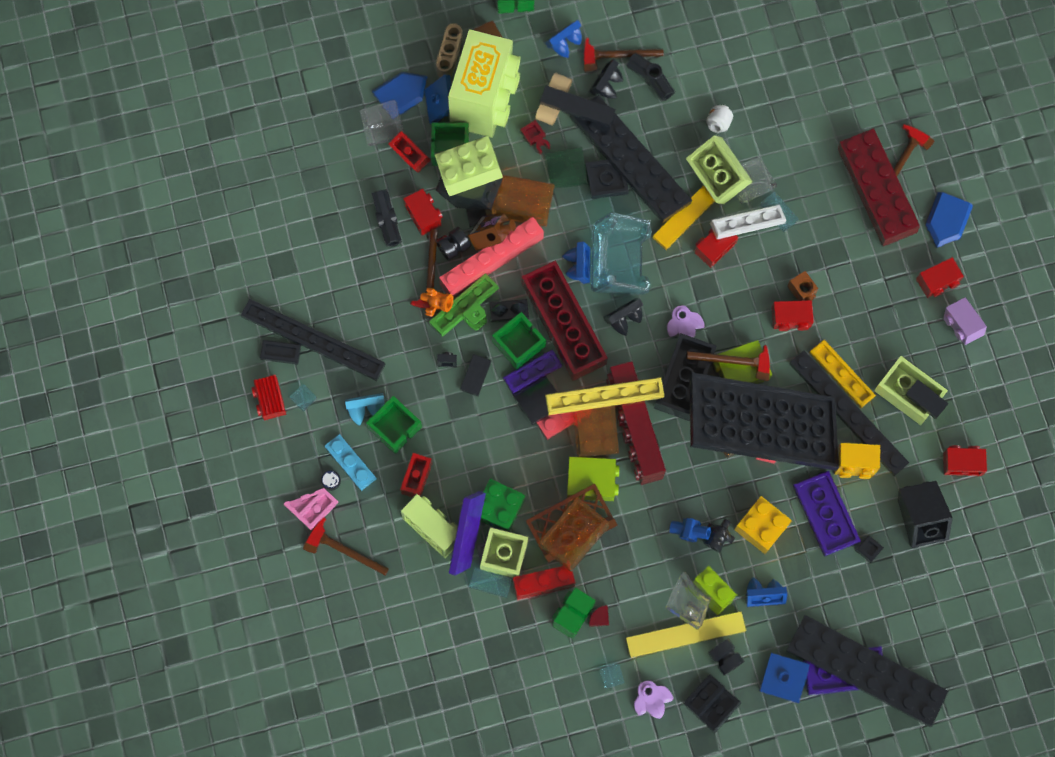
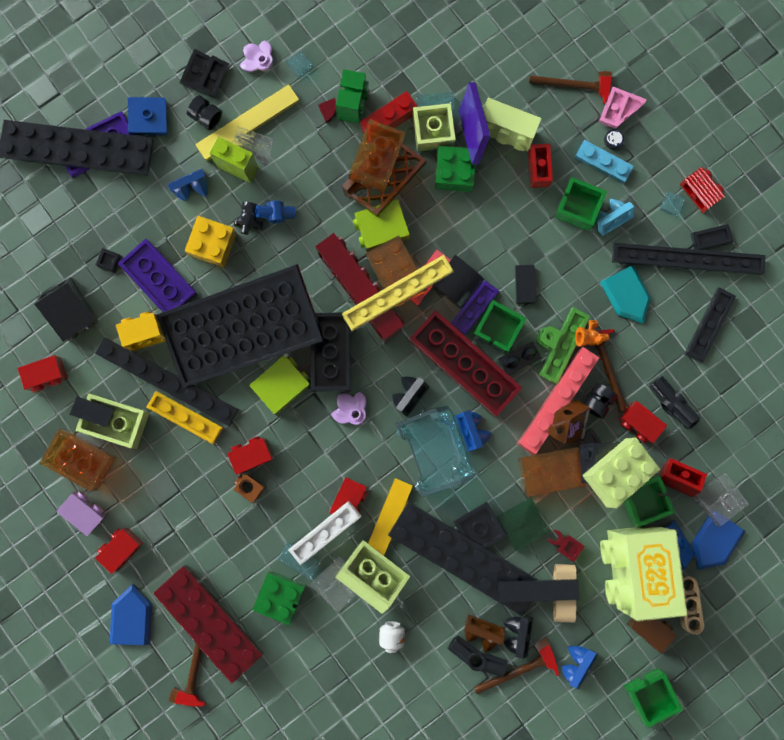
camera: 160 degrees right, 10 degrees up
black plate [437,352,457,367] -> none
reddish brown piece [686,345,770,381] -> none
none -> clear orange brick [39,429,116,491]
none -> green piece [252,570,306,625]
none -> reddish brown tile [464,614,505,652]
none -> teal tile [600,265,651,324]
none -> black tile [684,287,736,363]

